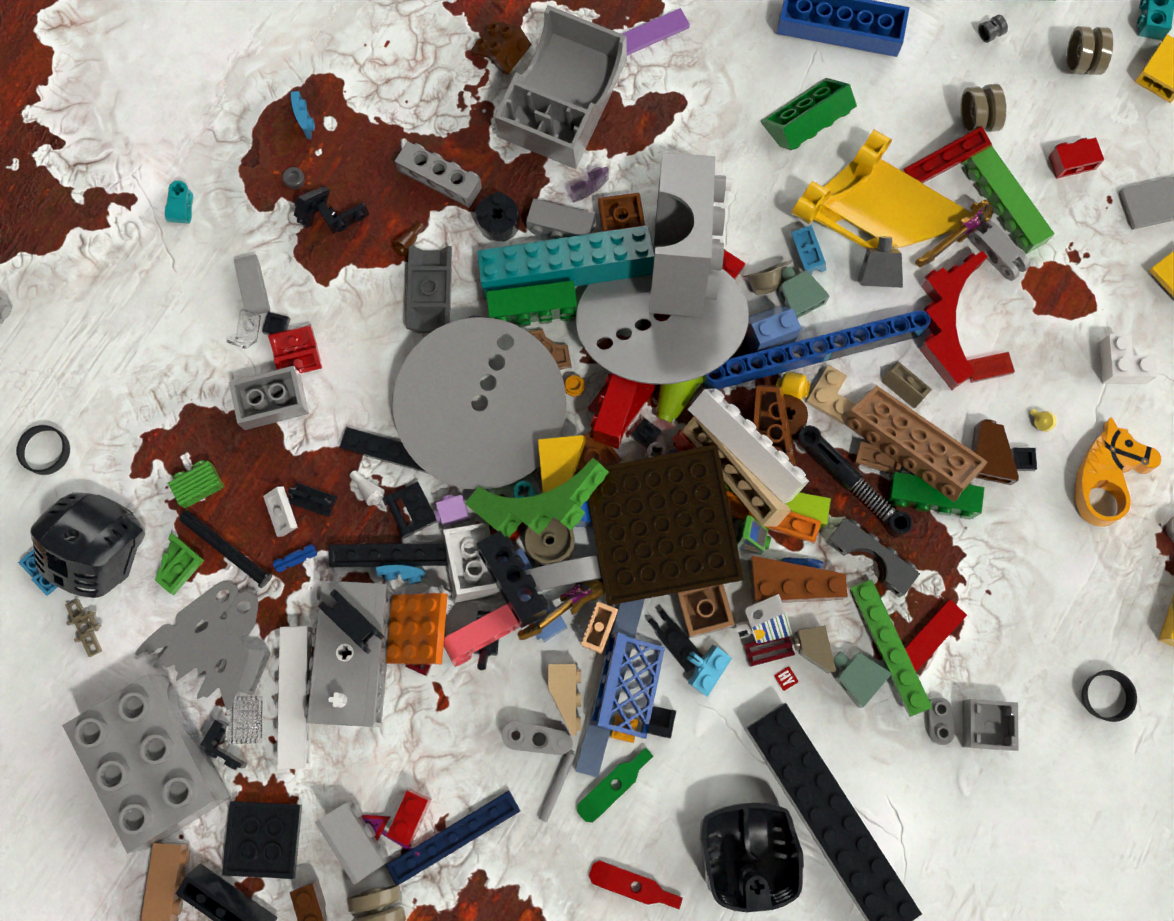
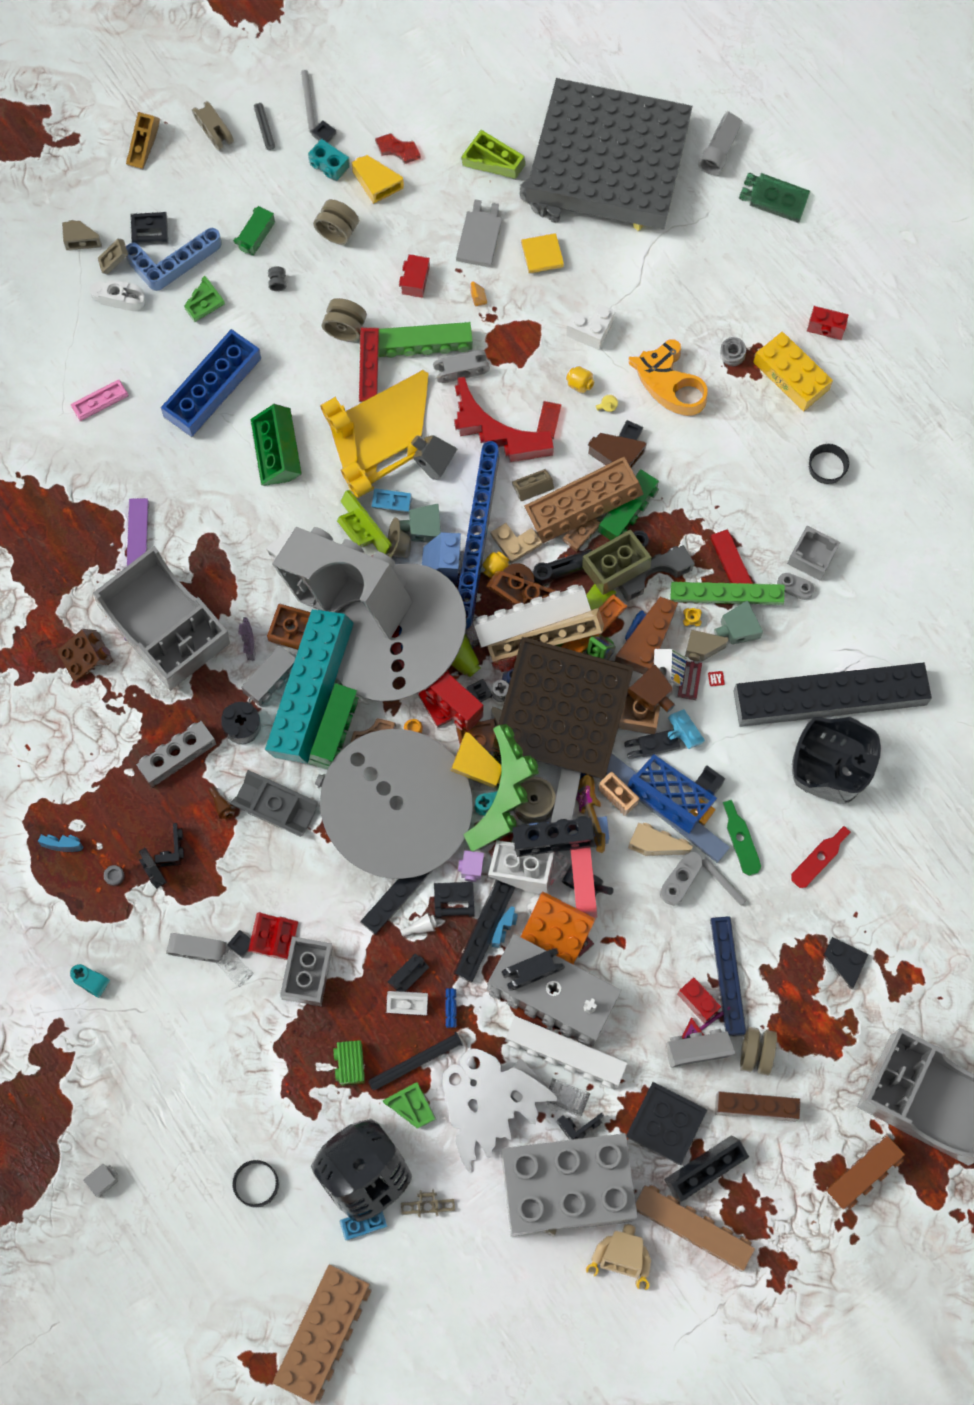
camera: 70 degrees left, 5 degrees down
pearl gold piece [915,200,993,267] -> none
none -> lime bracket [337,490,392,555]
none -> light orange slope [470,281,487,306]
none -> yellow head [566,366,594,393]
none -> olive brick [582,529,652,595]
none -> tan torso [586,1224,651,1290]
none -> reddish brown torso [627,664,675,713]
none -> yellow plate [683,608,702,627]

